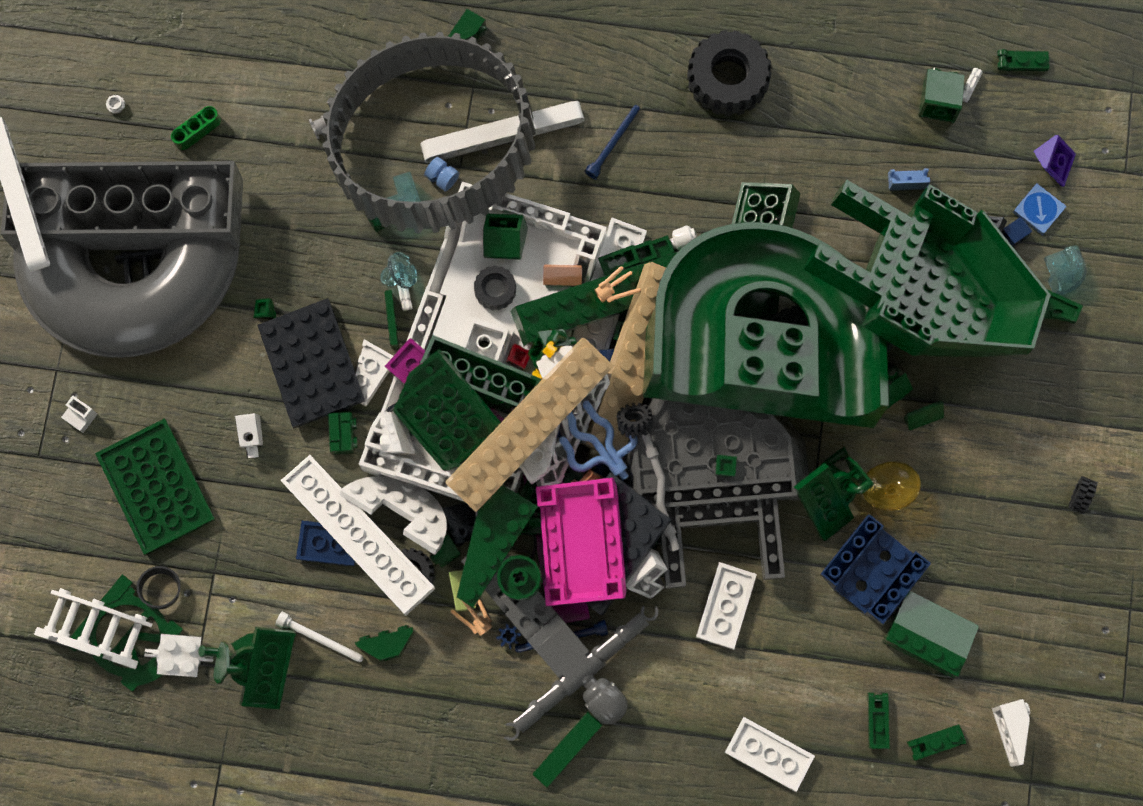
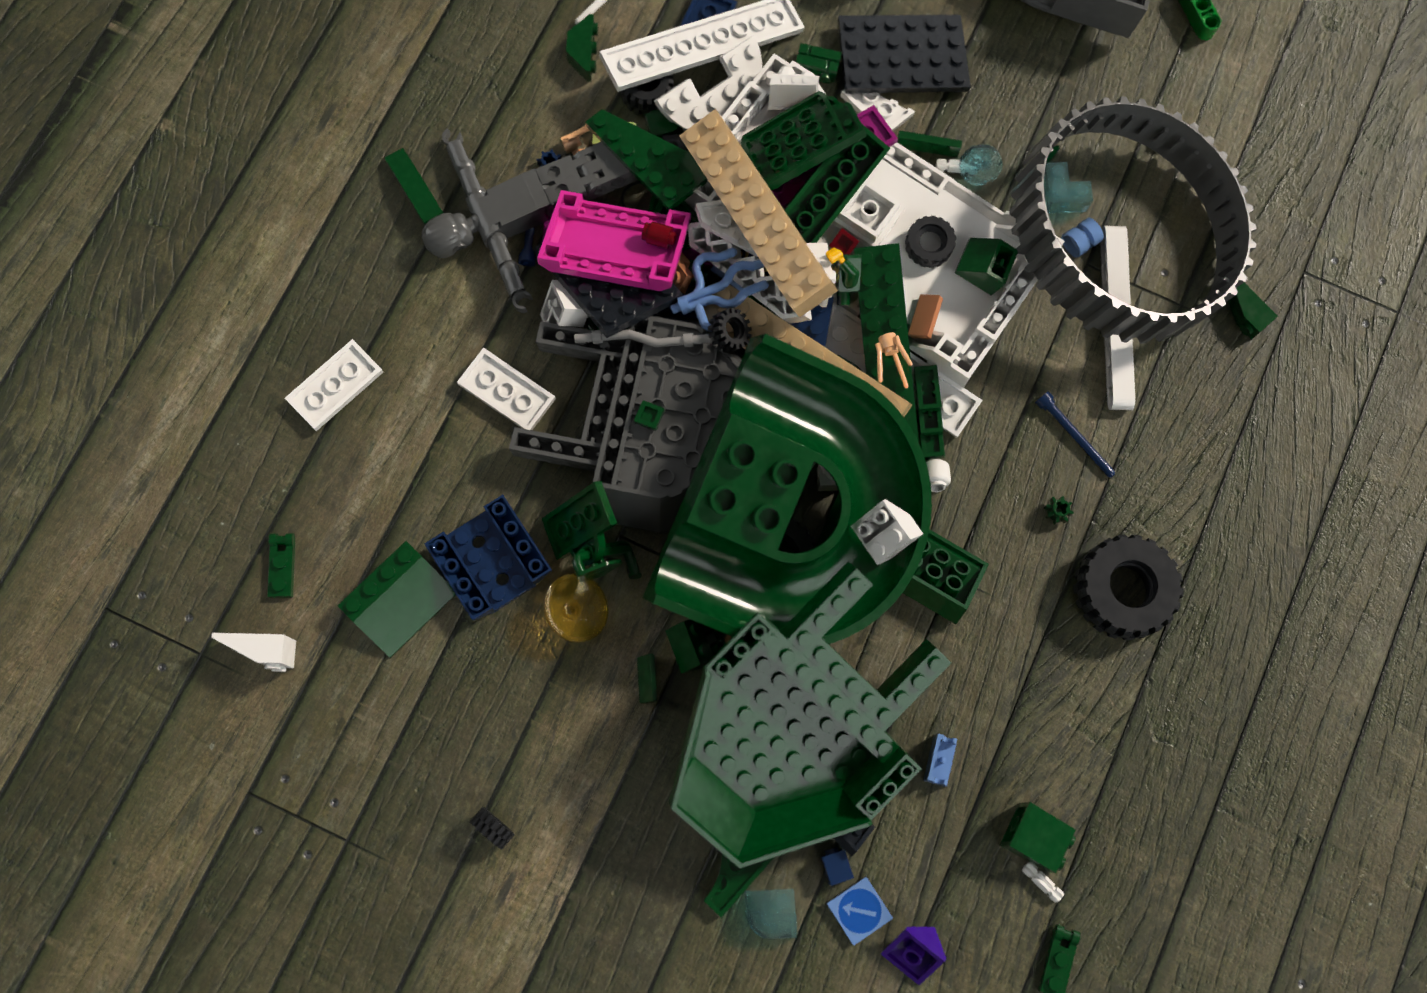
camera: 100 degrees right, 0 degrees up
dark green slope [254,298,276,320] -> none
dark green wheel [497,555,543,601] -> none
dark green plate [867,692,890,749] -> none
none -> dark red brick [642,221,677,249]
none -> white slope [851,499,923,565]
none -> dark green gear [1044,496,1074,525]

